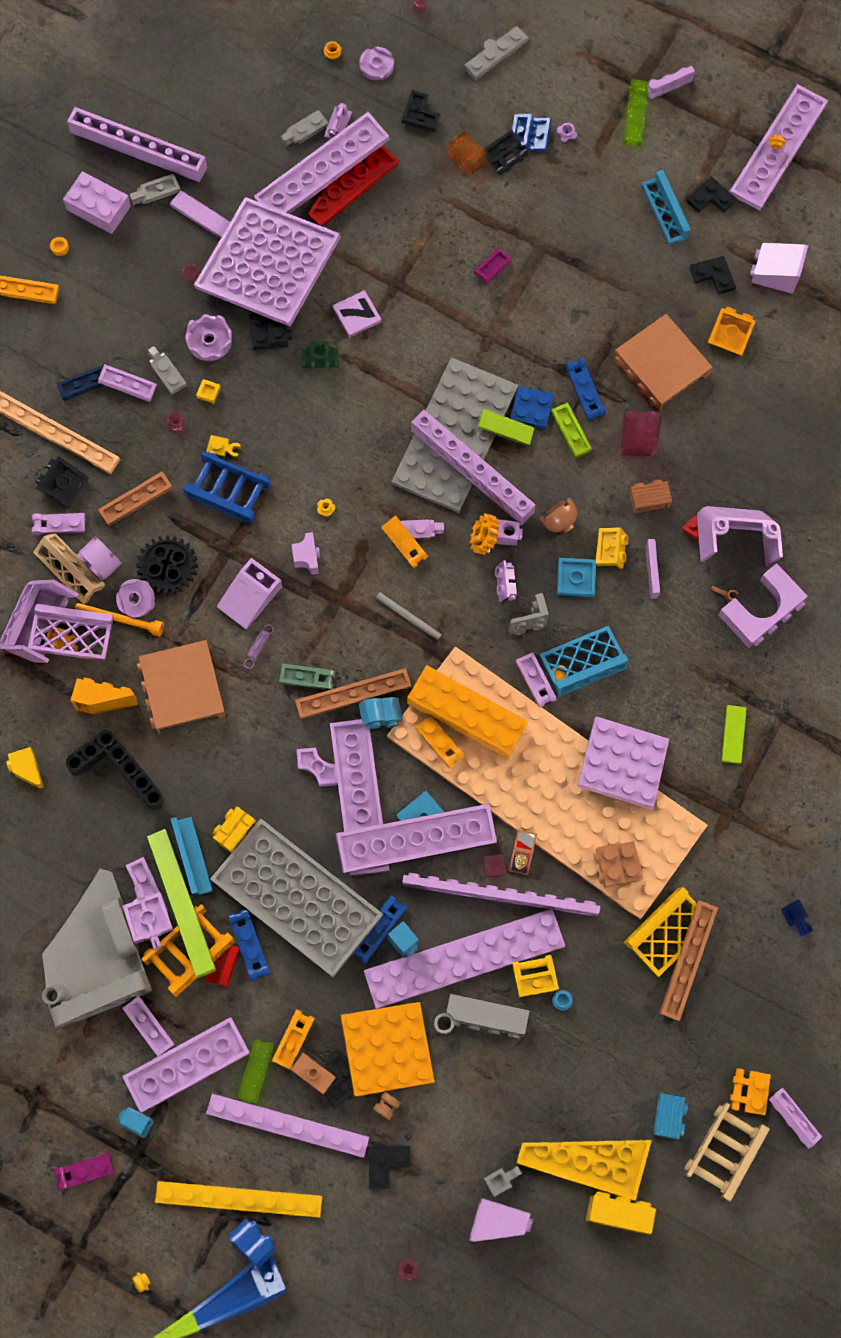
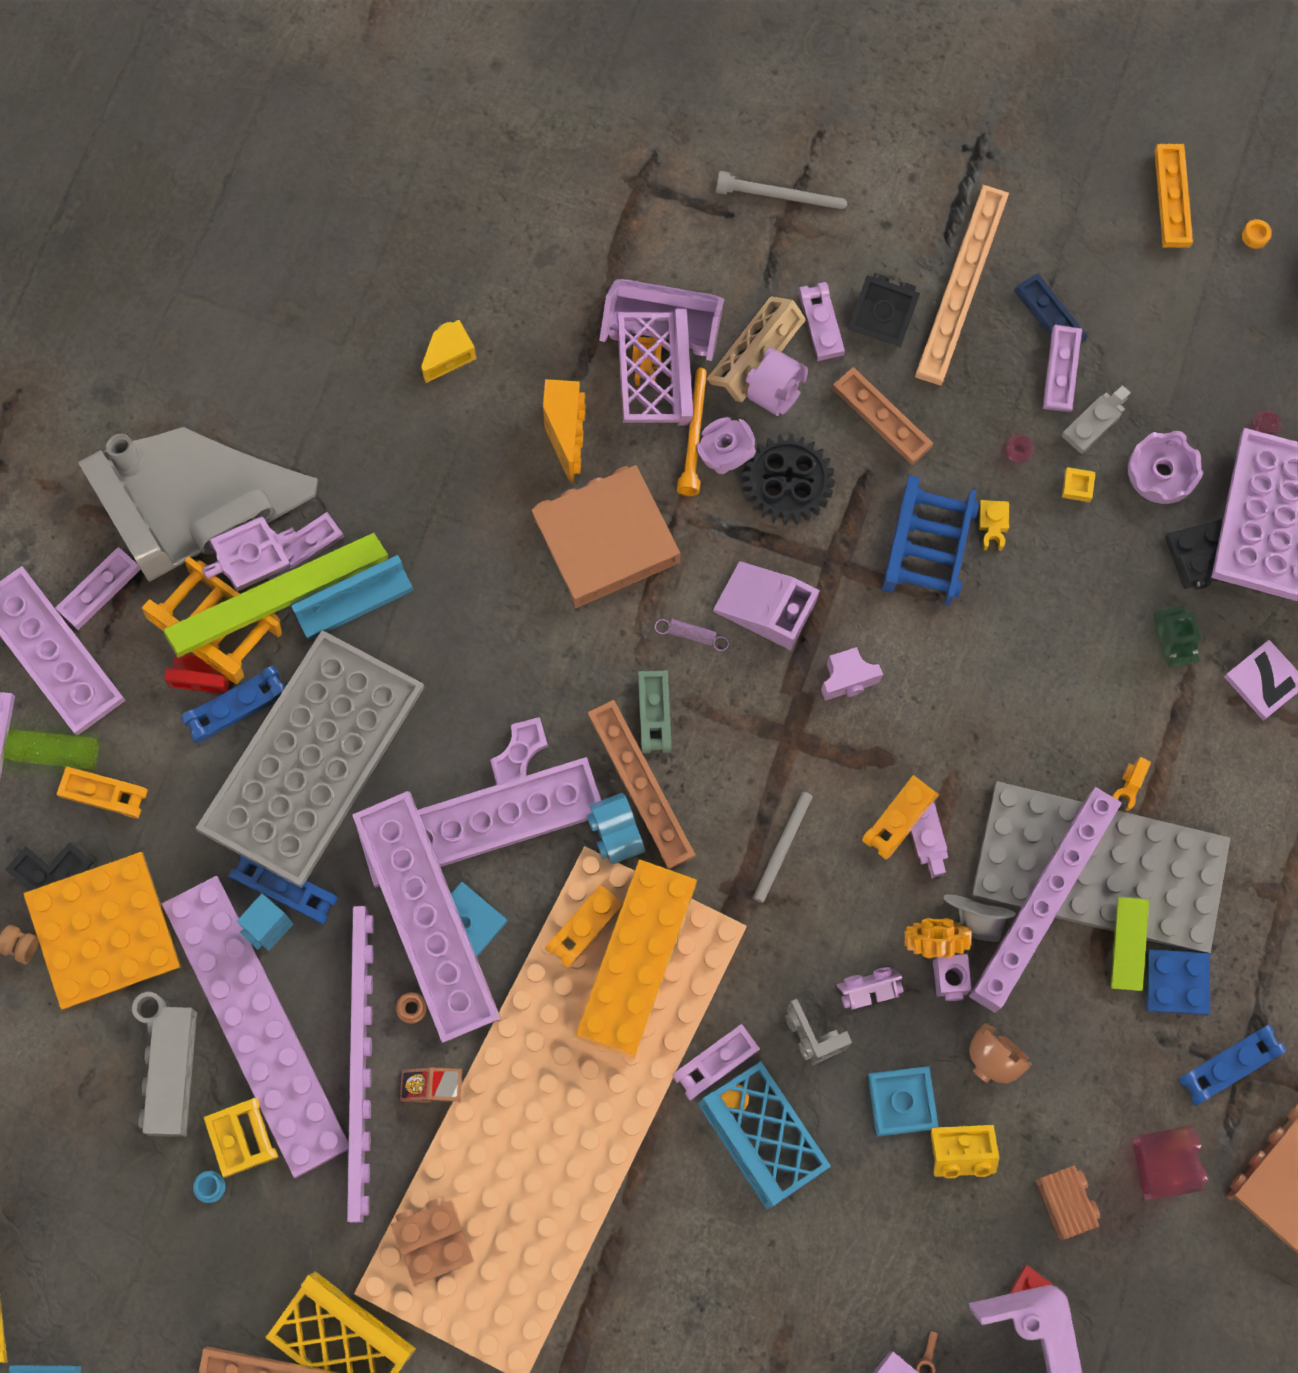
camera: 80 degrees right, 0 degrees up
black beam [66,730,164,810] -> none
yellow brick [213,807,256,853] -> none
nougat brick [291,1053,336,1095] -> none
yellow plate [317,499,335,517] -> none
clear pink plate [484,854,506,877] -> none
lime tile [551,403,592,459] -> none
lavender plate [577,717,669,810] -> none
lavender tile [646,539,660,599] -> none
none -> nougat plate [396,992,427,1024]
none -> light grey piece [943,894,1016,942]
none -> light orange plate [1112,757,1151,811]

